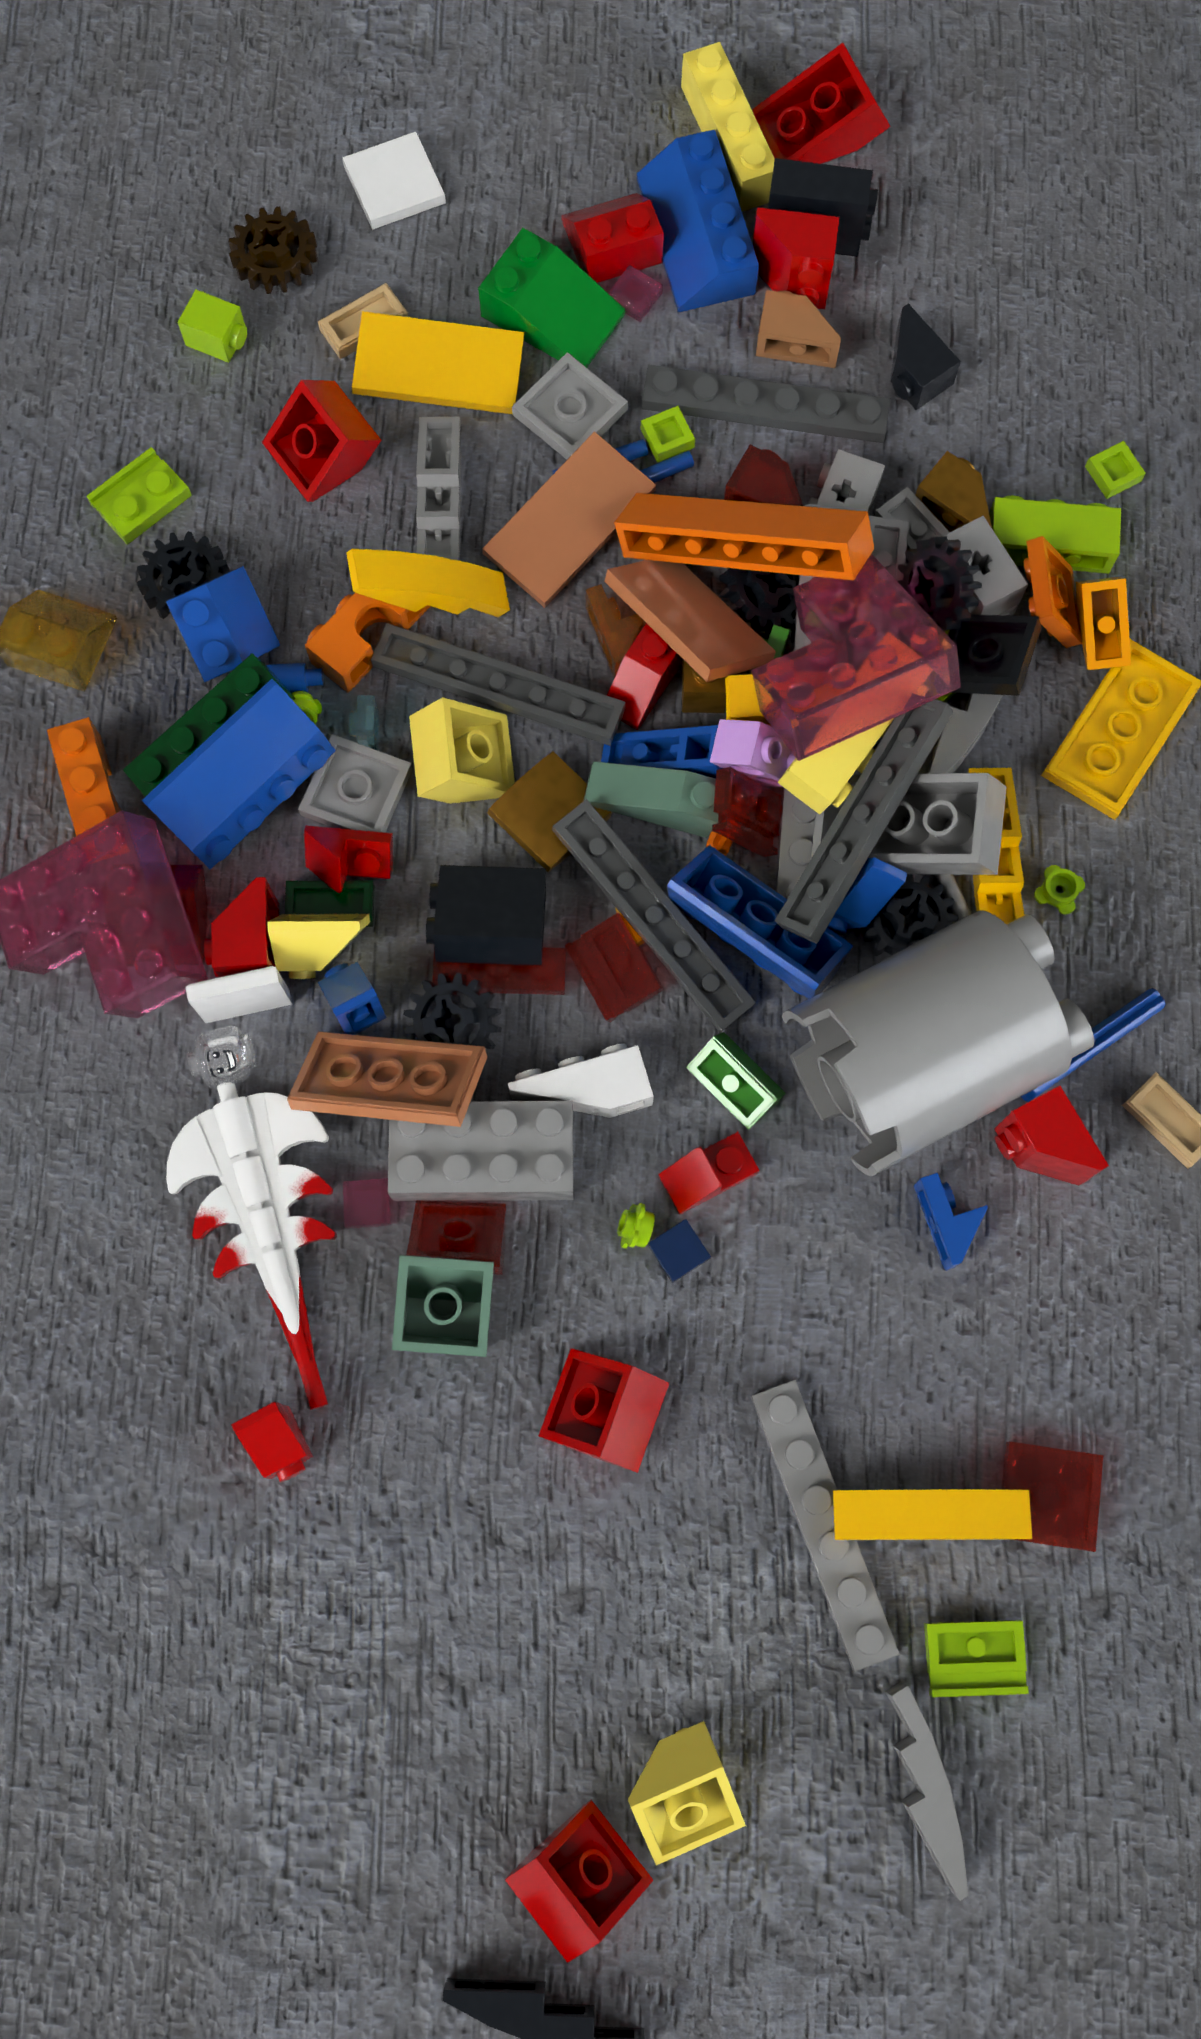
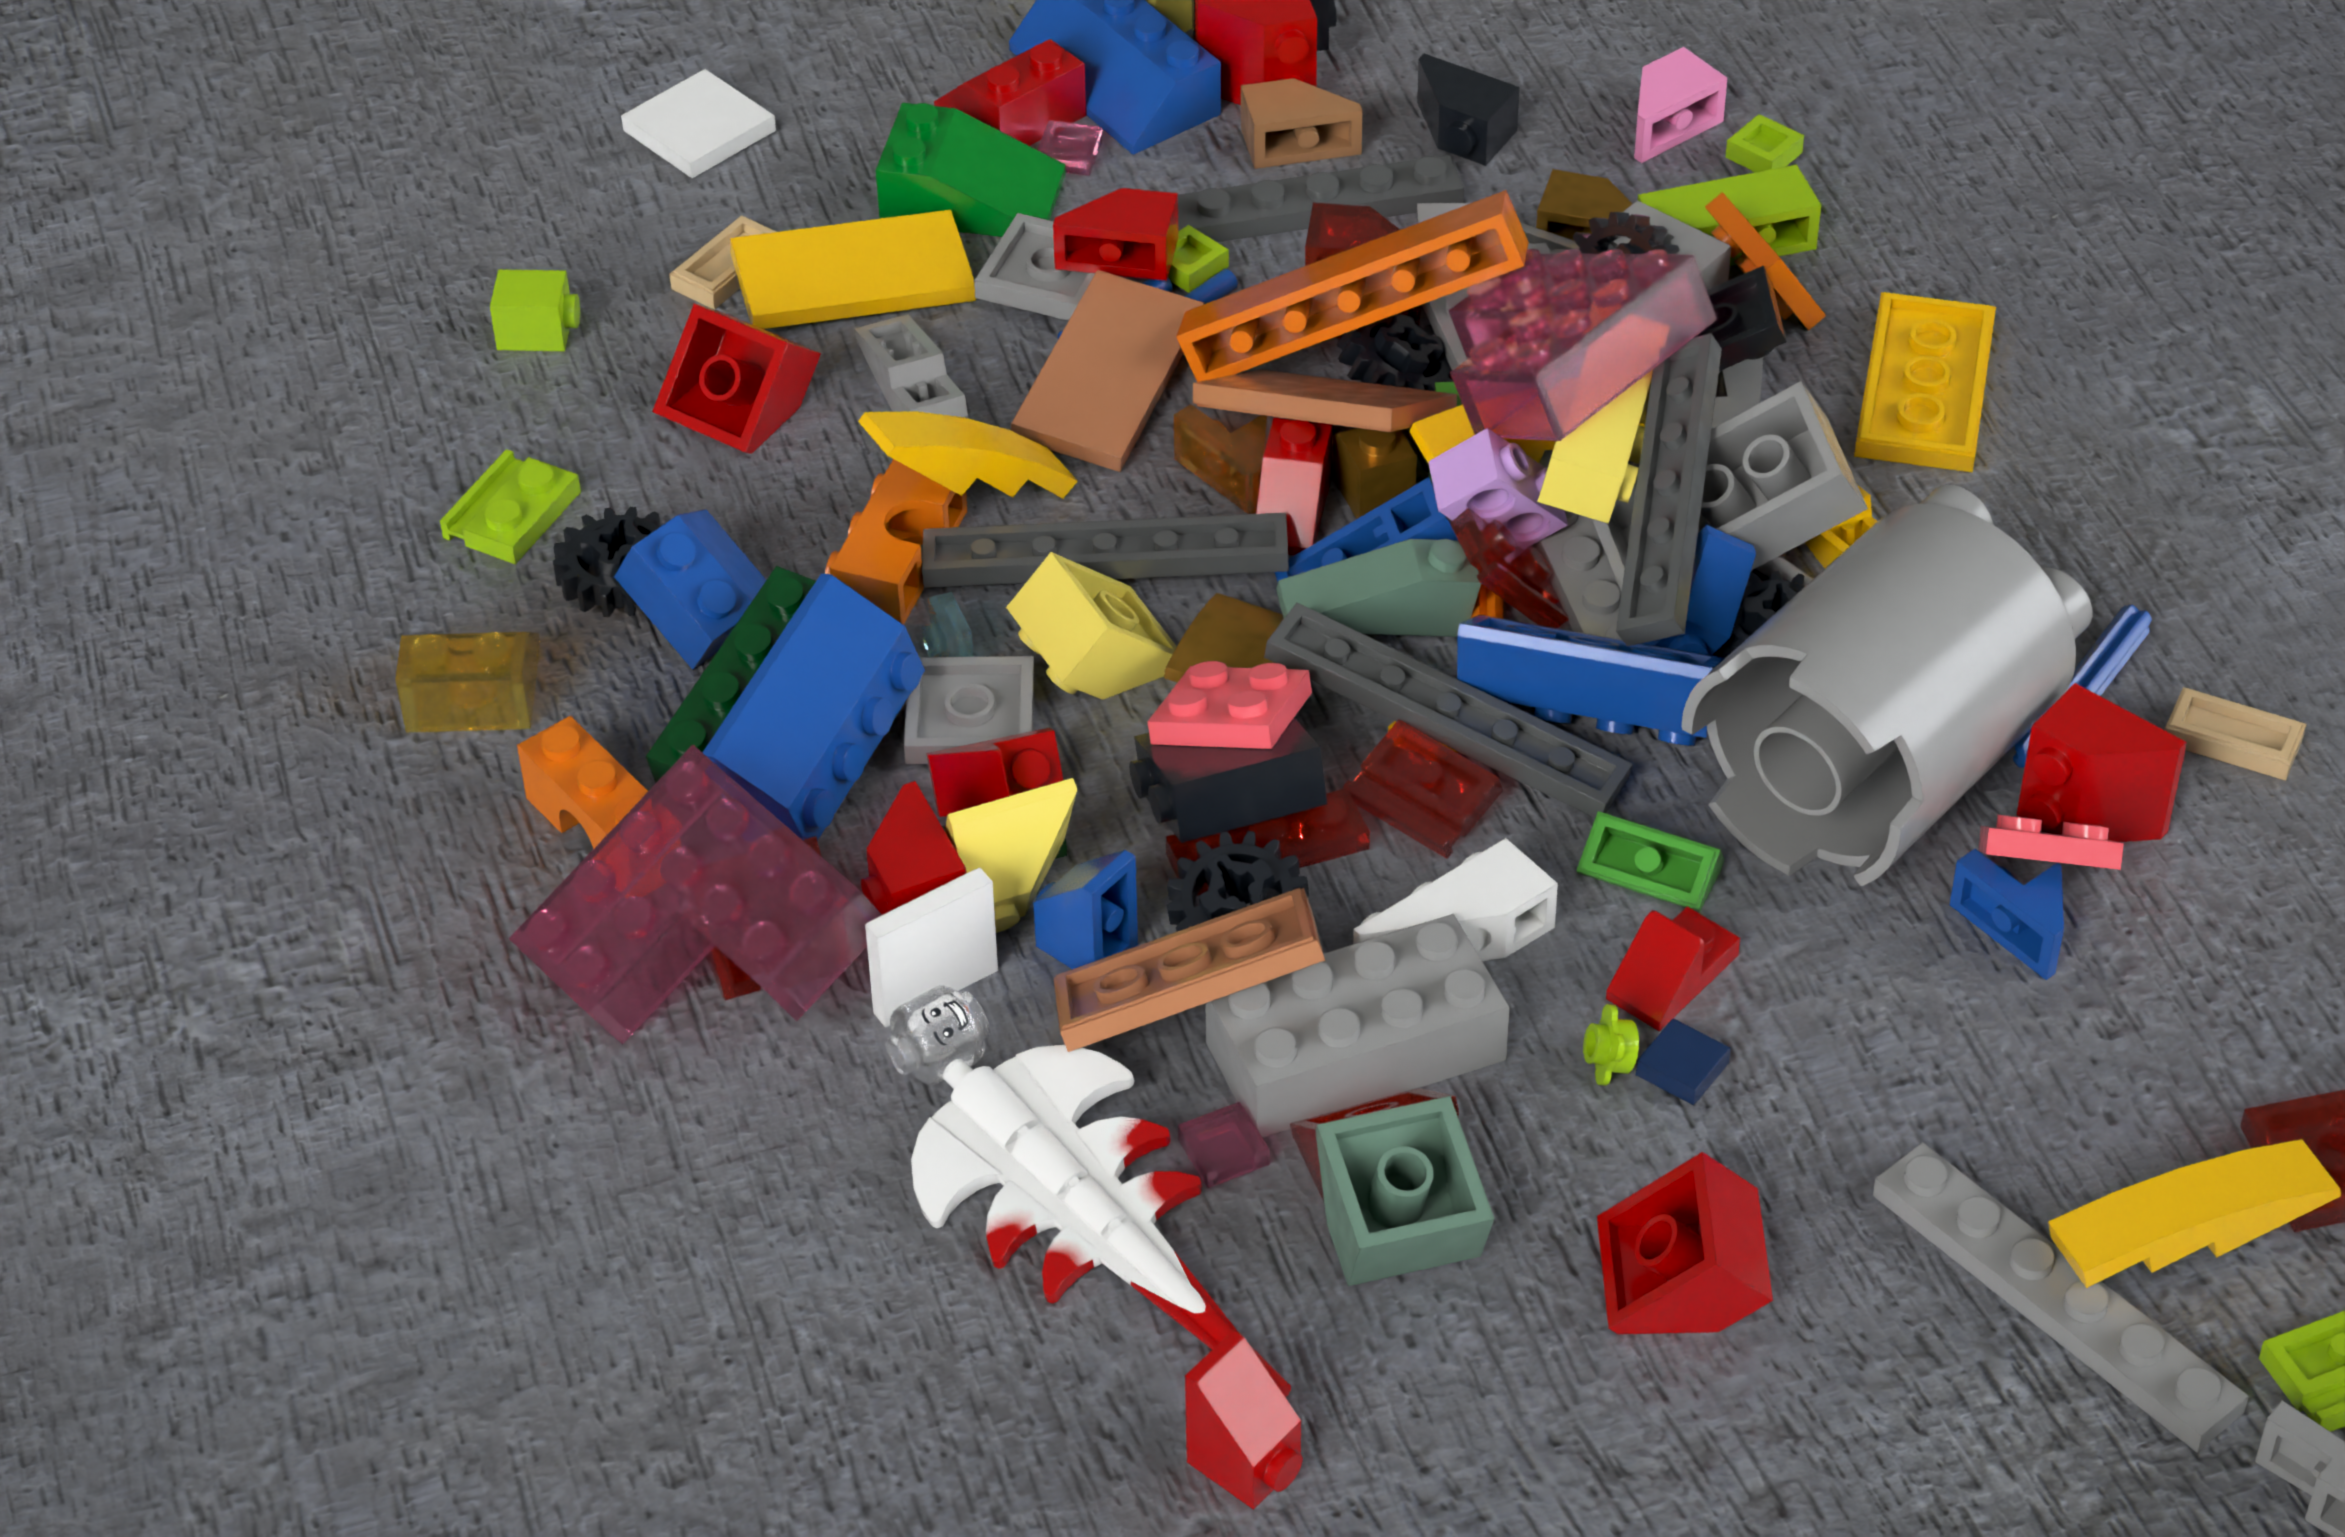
camera: 20 degrees left, 30 degrees down
dark brown gear [228,206,318,294] -> none
light orange slope [1076,577,1131,670] -> none
none -> red slope [1053,188,1179,281]
none -> coral plate [1147,661,1312,749]
none -> bright pink slope [1634,47,1727,163]
none -> coral plate [1978,815,2124,870]

